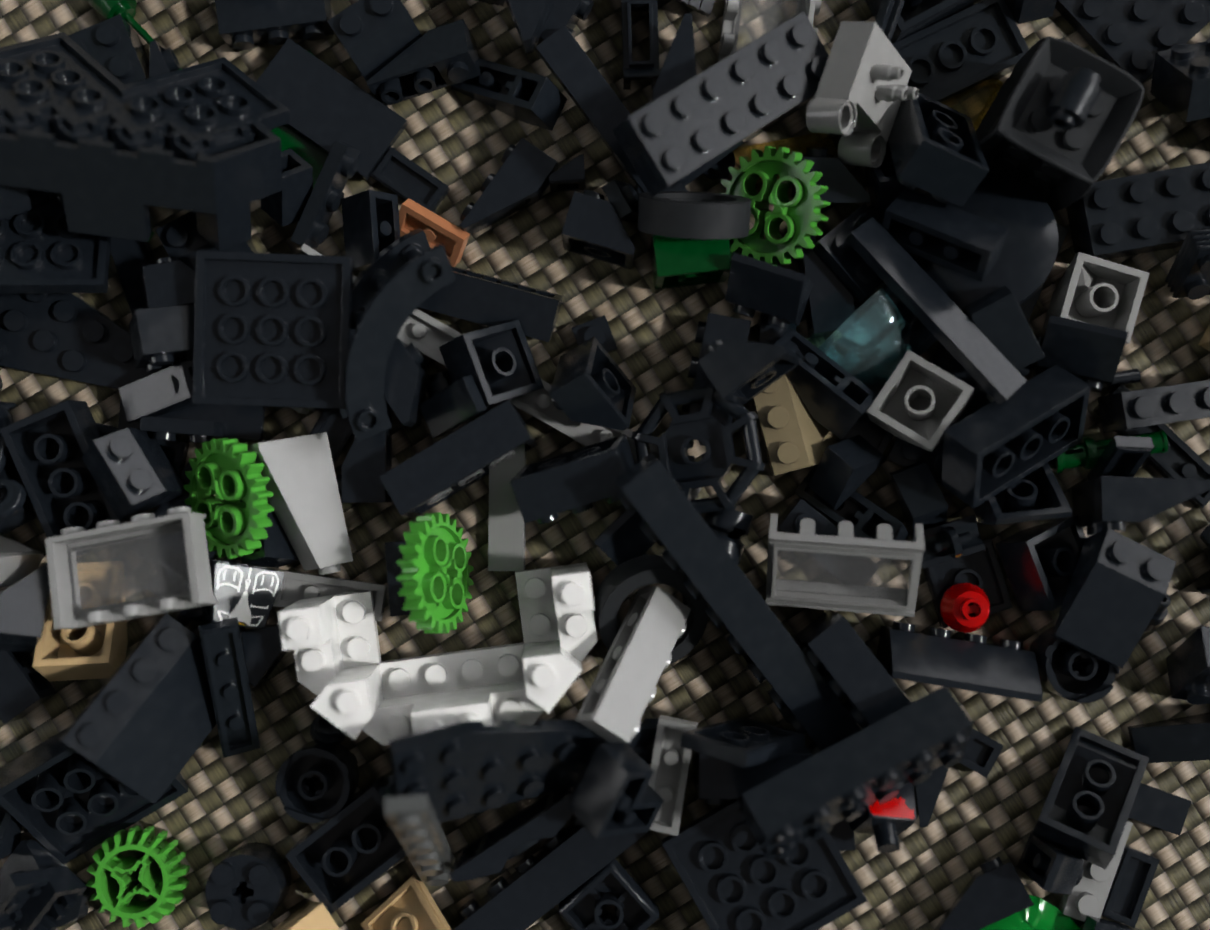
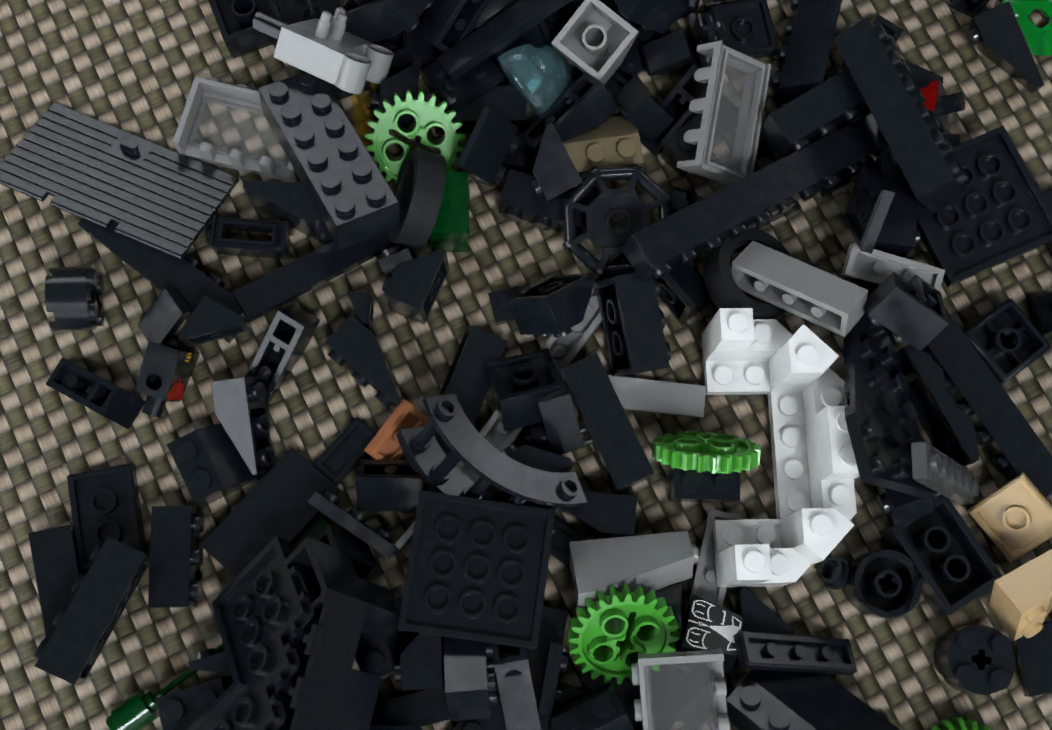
camera: 90 degrees left, 10 degrees down
red cone [940,583,990,633] -> none

